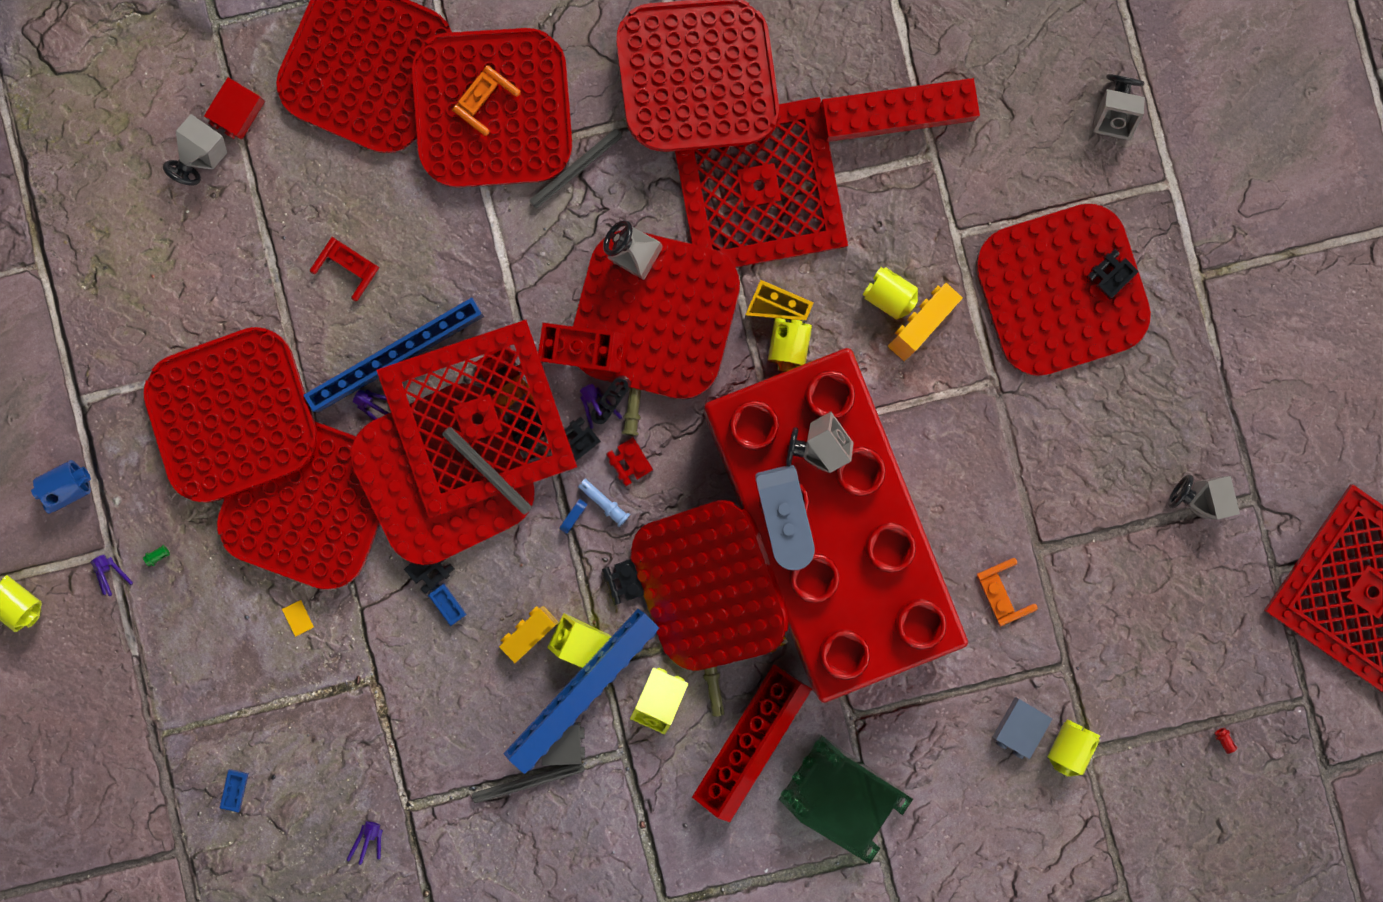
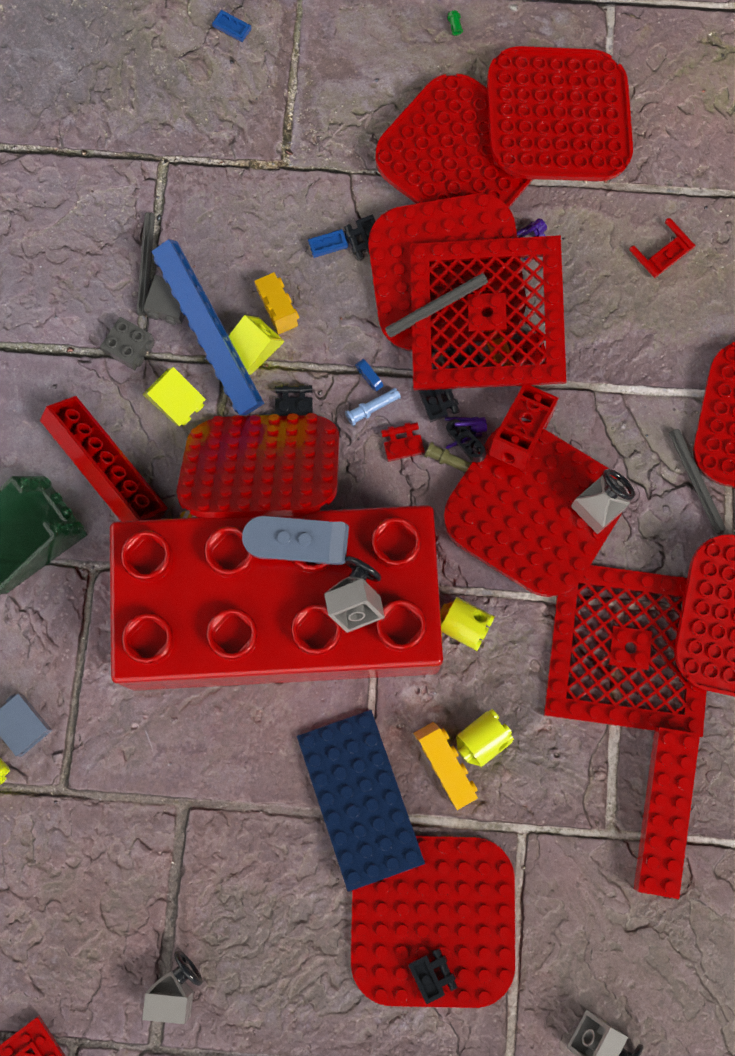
camera: 115 degrees right, 10 degrees down
yellow sticker [282,600,314,637] -> none
blue brick [304,297,484,413] -> none
dark purple plant [346,821,383,865] -> none
olive pin [703,667,725,717] -> none
yellow wedge [745,279,814,320] -> none
orange plate [977,558,1038,627] -> none
none -> dark grey brick [100,317,155,371]
none -> dark blue plate [297,710,425,892]

